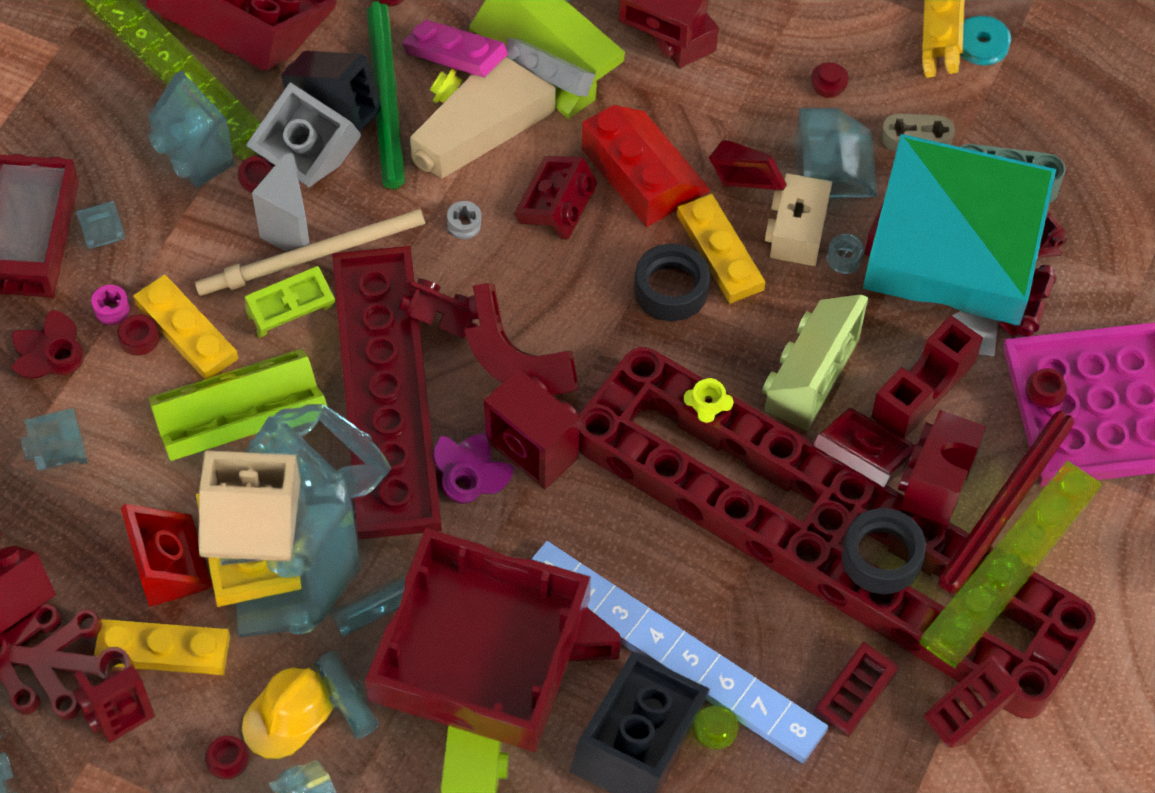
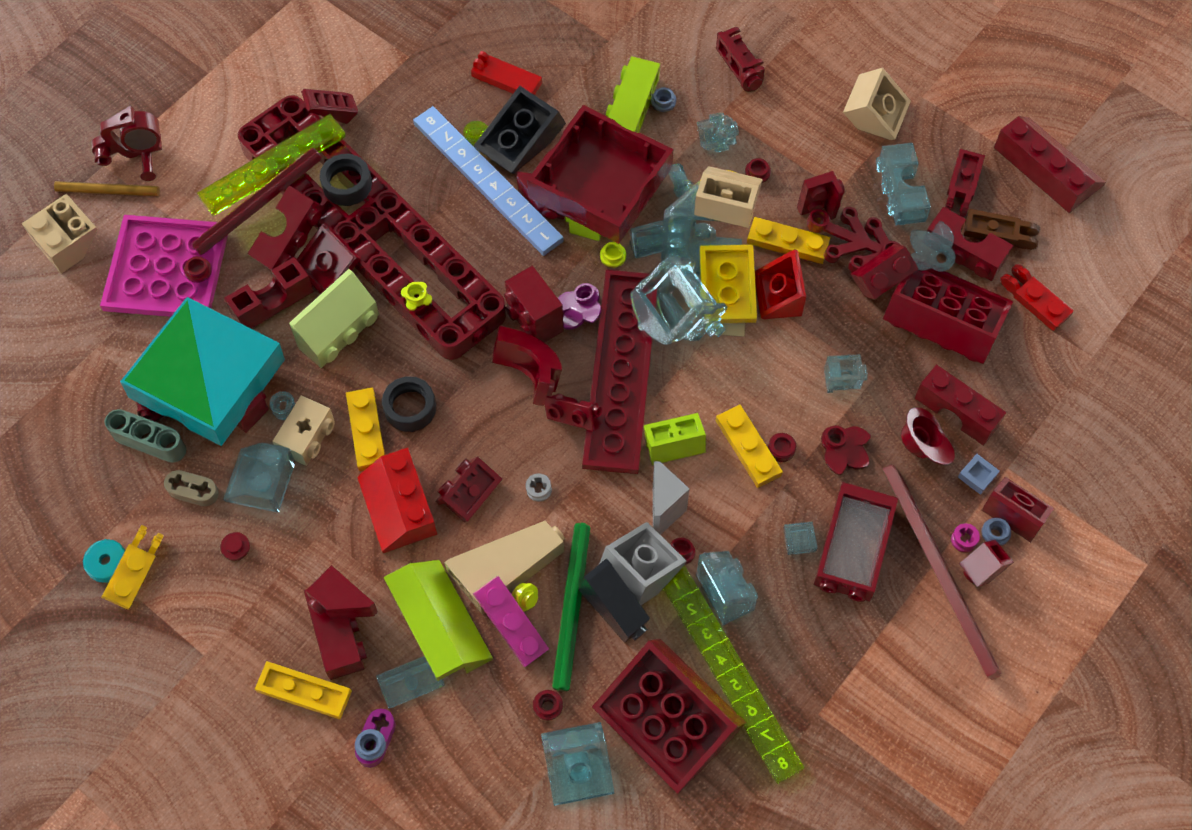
camera: 165 degrees left, 5 degrees up
dark pink bush [91,285,130,325] -> none
lime slope [147,348,328,461] -> none
tan bar [195,209,426,296] -> none
light grey piece [506,38,595,96] -> none
dark red slope [709,140,787,190] -> none
dark red slope [813,641,899,737] -> none

